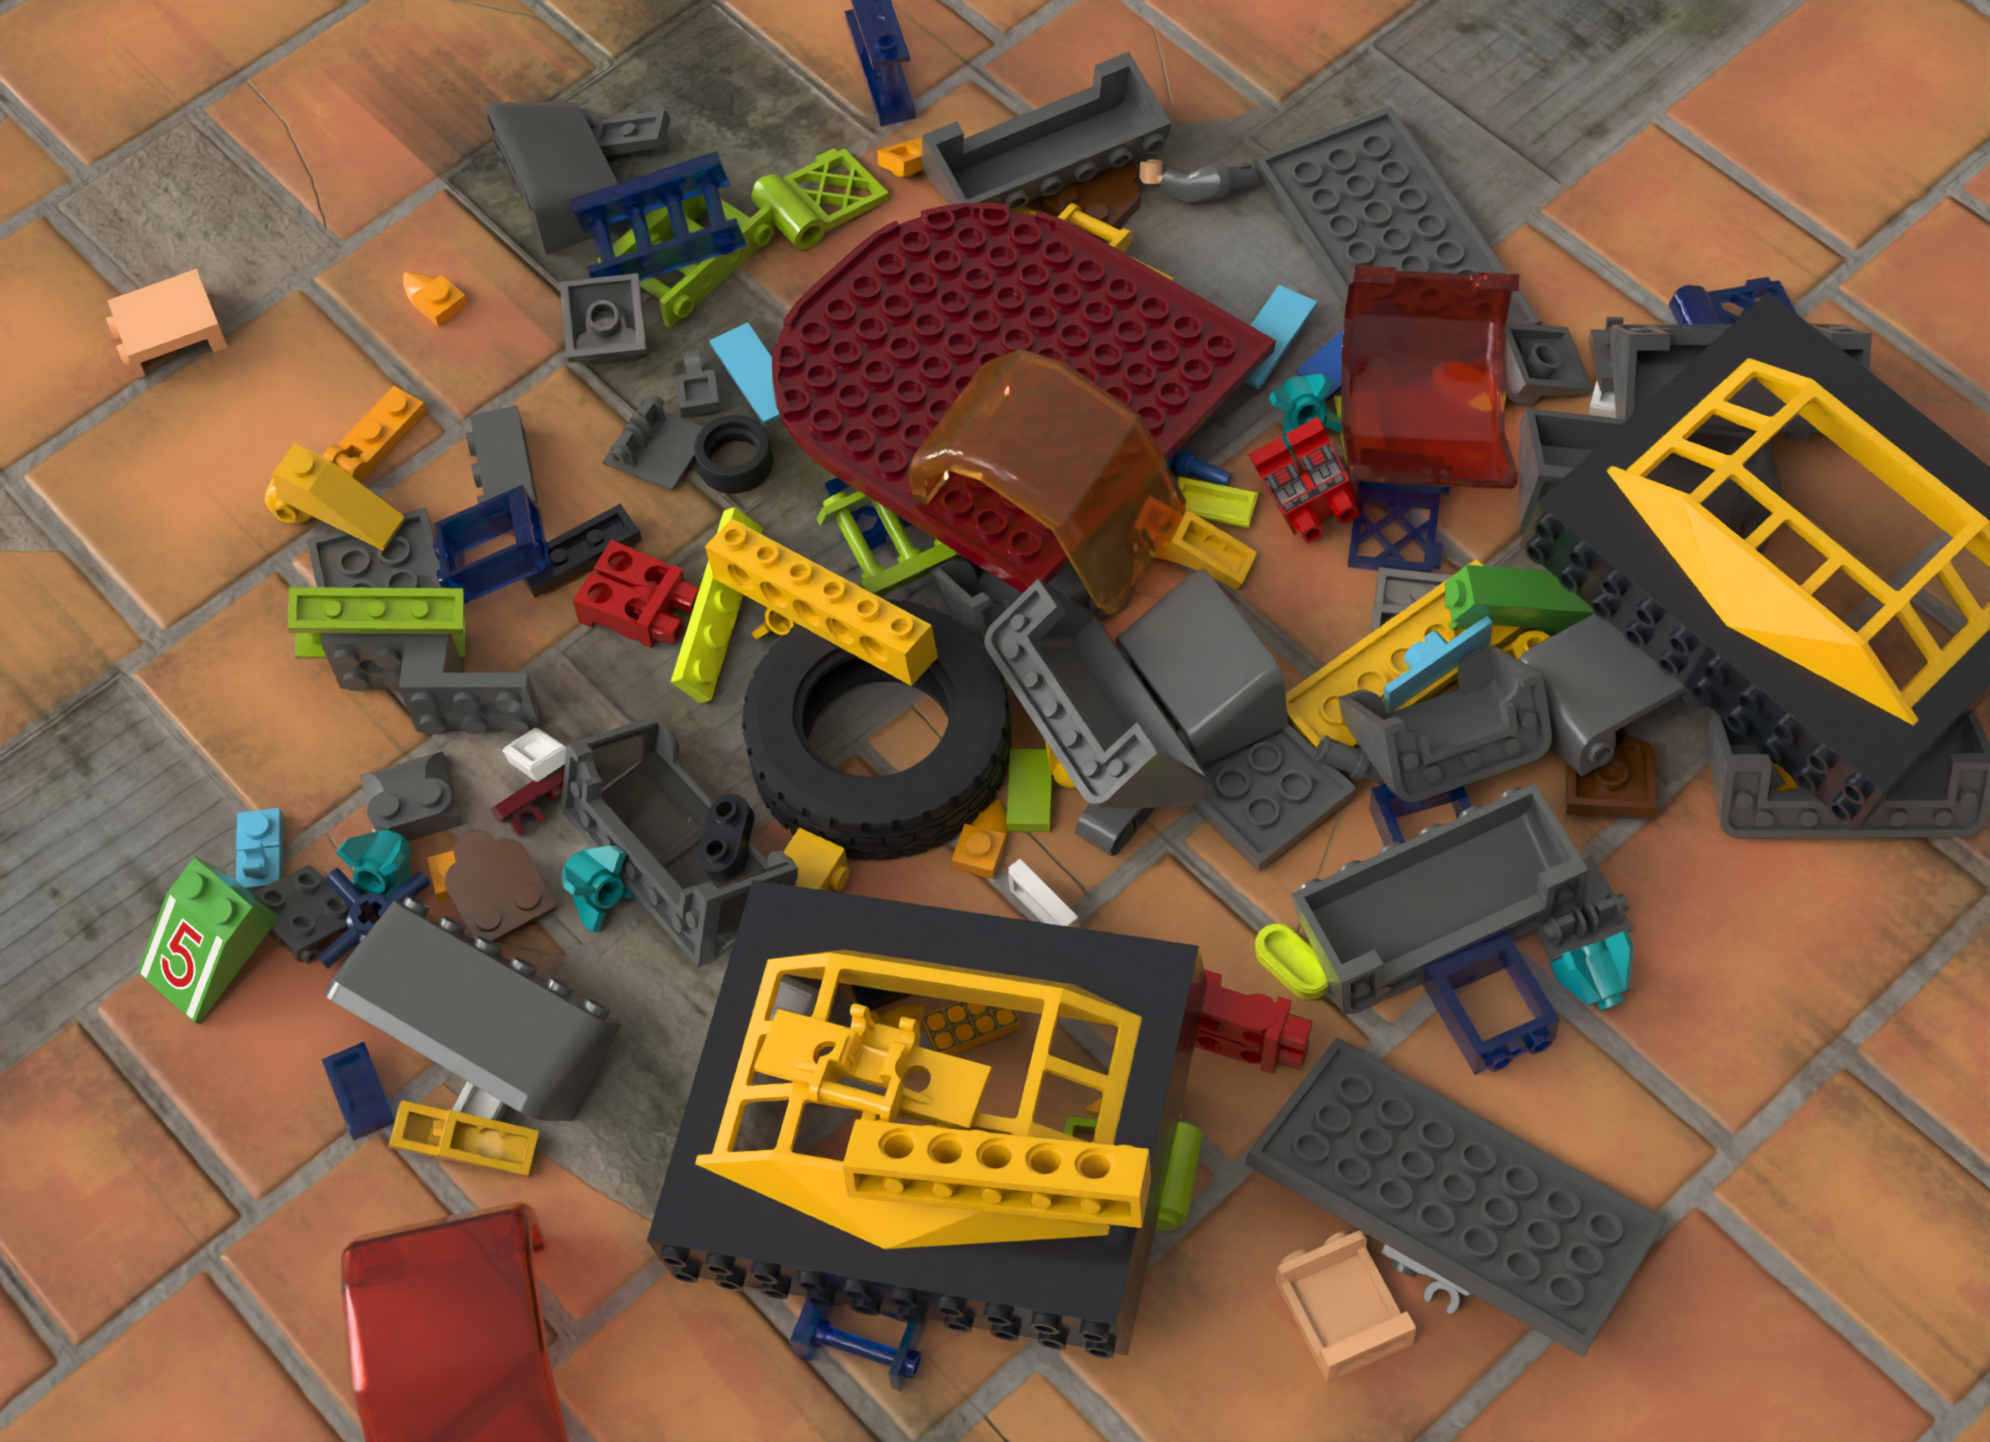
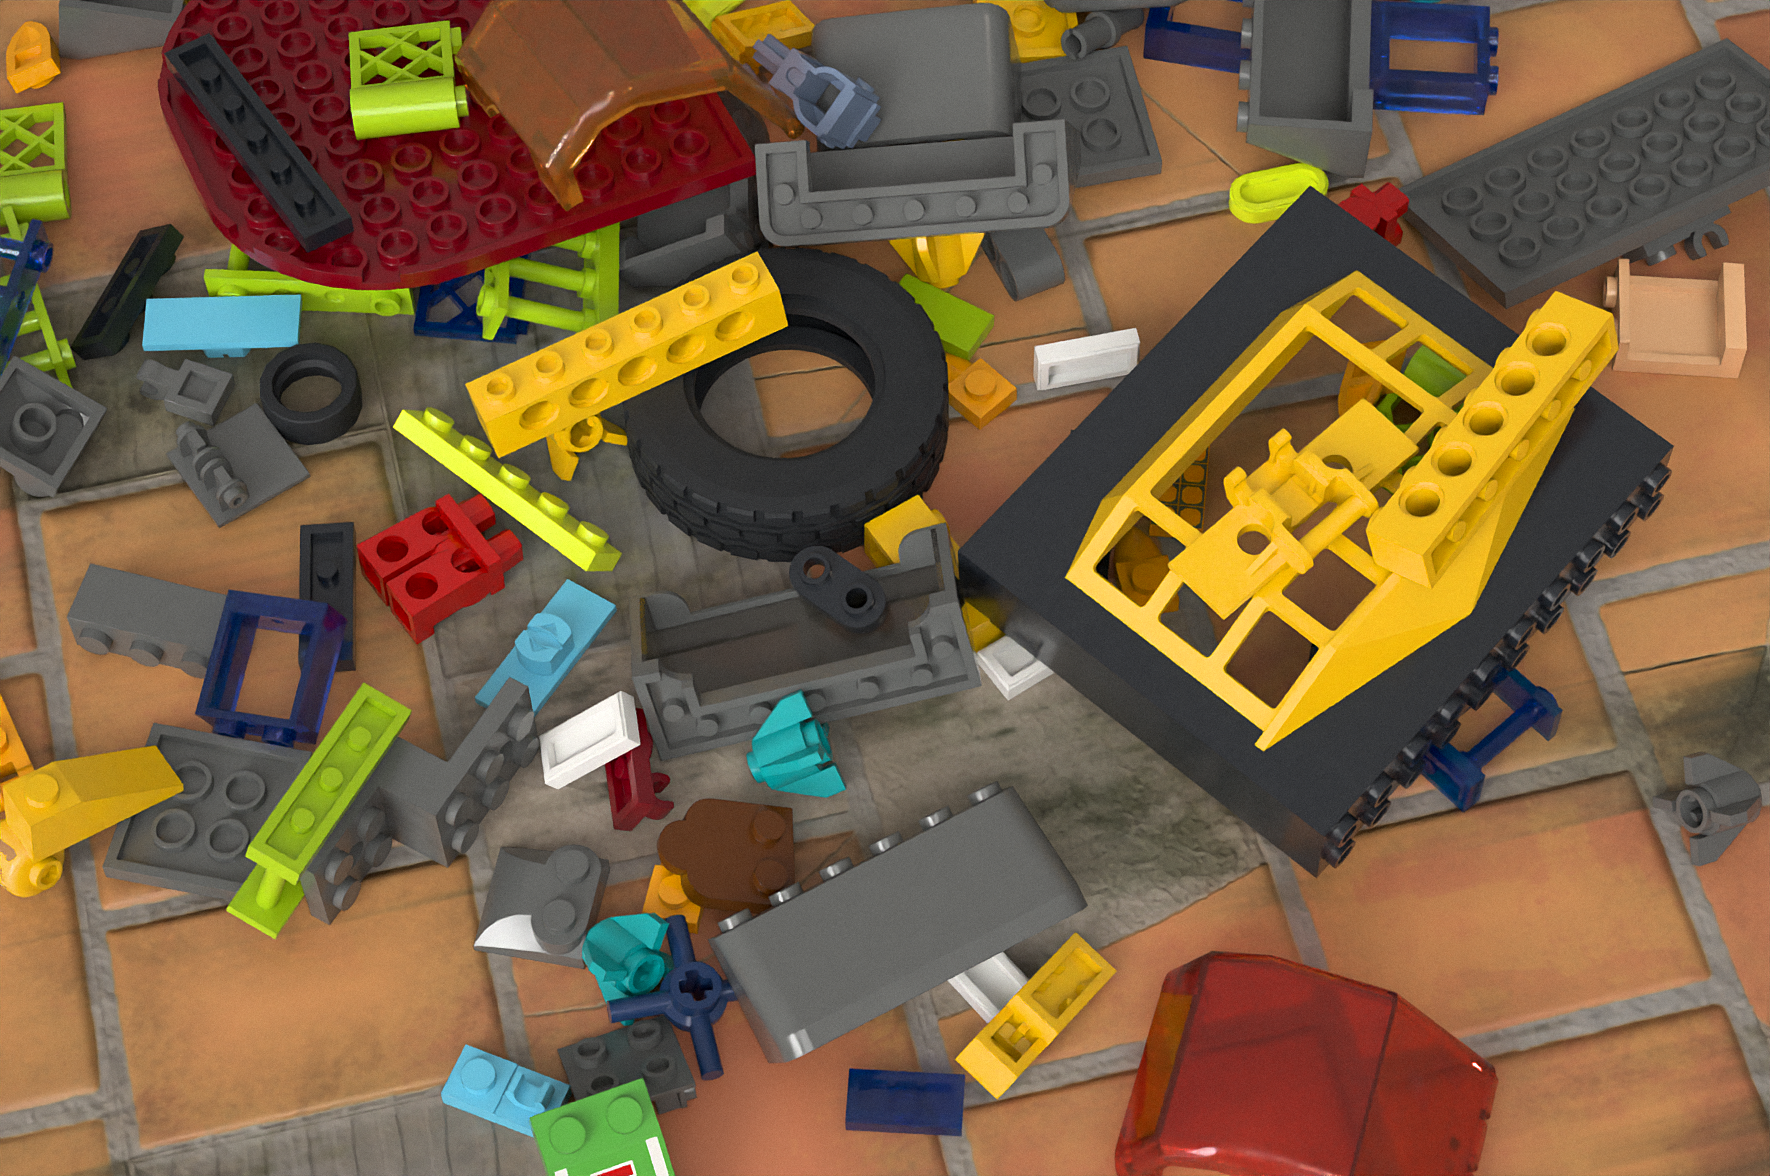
camera: 65 degrees left, 0 degrees up
none -> black plate [70,224,184,361]
none -> black plate [164,33,354,253]
none -> lime piece [349,20,469,140]
none -> medium azure piece [475,579,617,718]
none -> sand blue piece [753,34,881,150]

